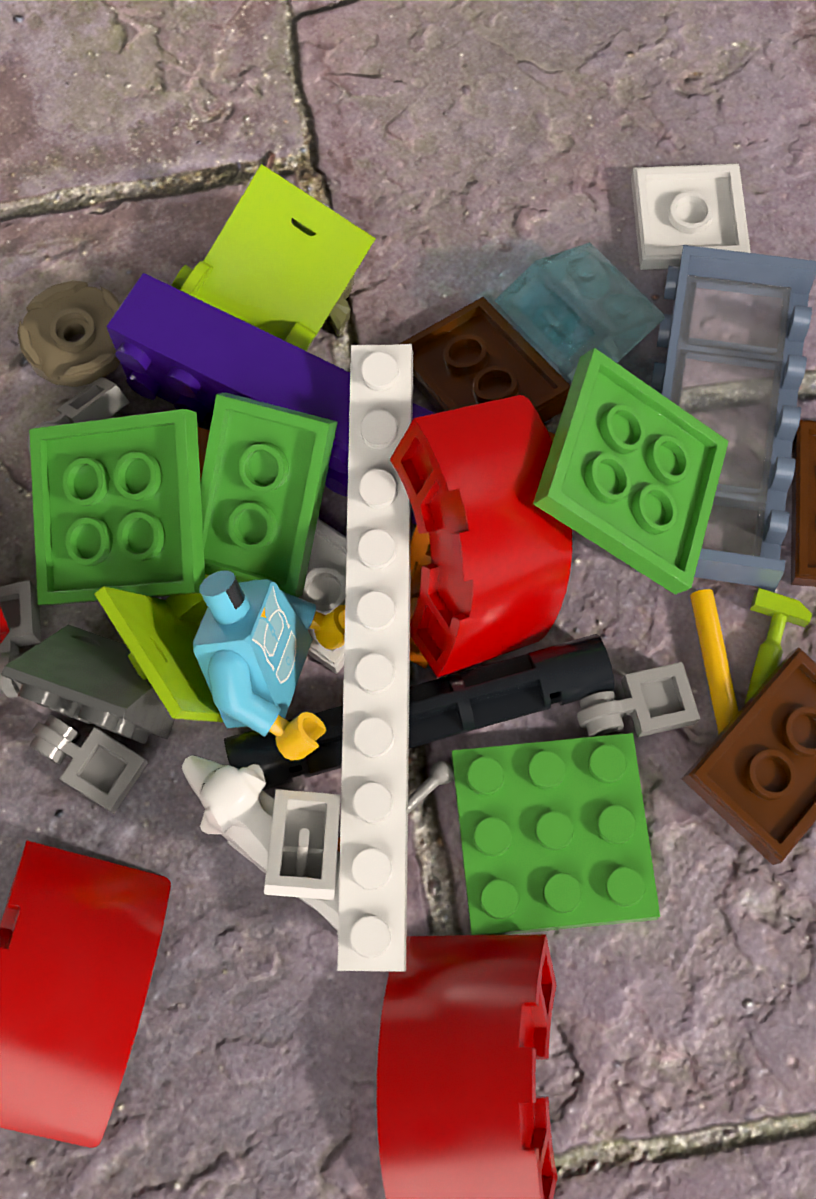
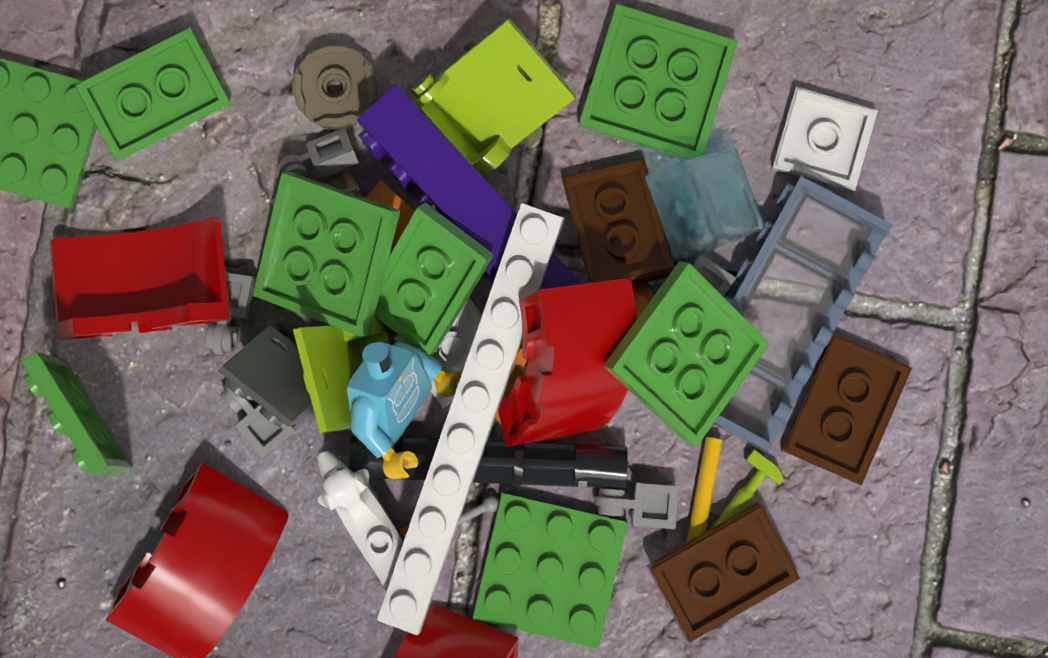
camera: 20 degrees right, 15 degrees up
white slope [264,789,341,900] -> none
none -> bright green plate [579,4,738,164]

